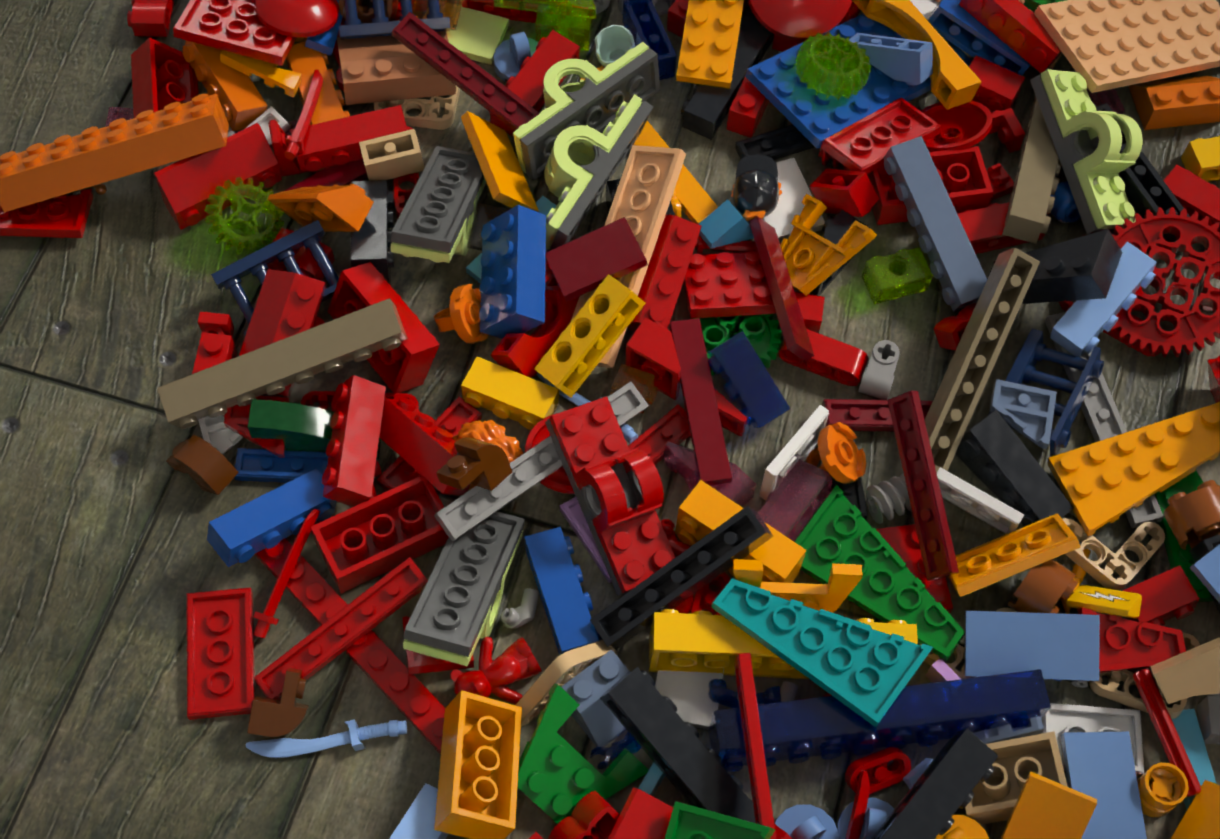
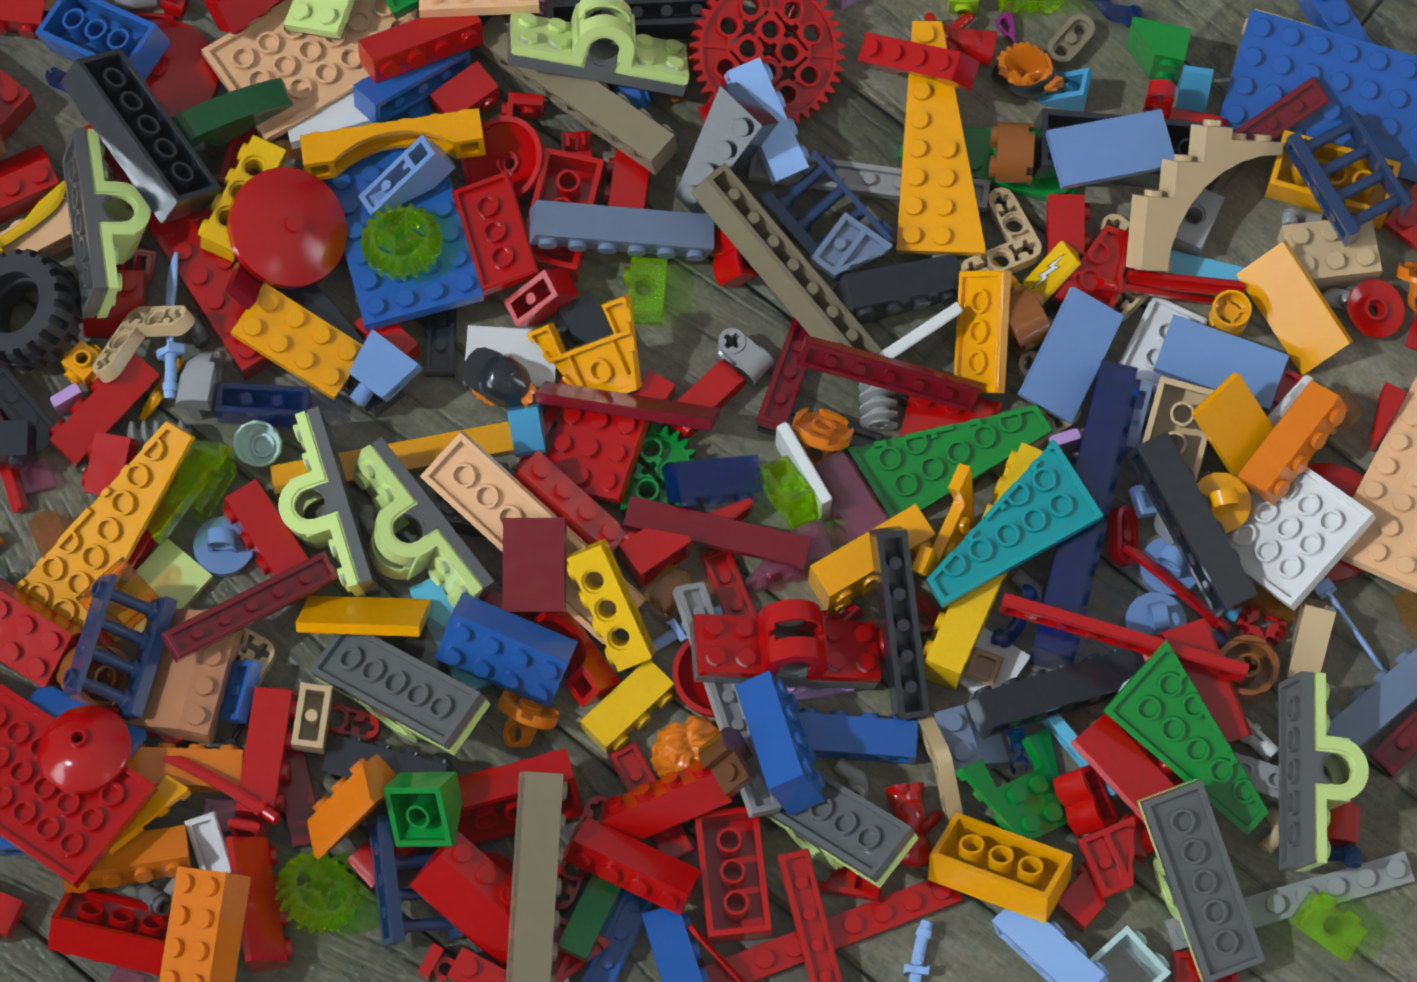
camera: 65 degrees left, 10 degrees up
none -> blue plate [218,660,262,724]
none -> medium blue torso [349,329,423,408]
none -> green slope [383,772,462,847]
none -> blue brick [735,670,825,816]
none -> clear neon green brick [760,455,819,530]
none -> medium nougat tile [964,647,1004,688]
none -> red sword [1097,276,1215,305]

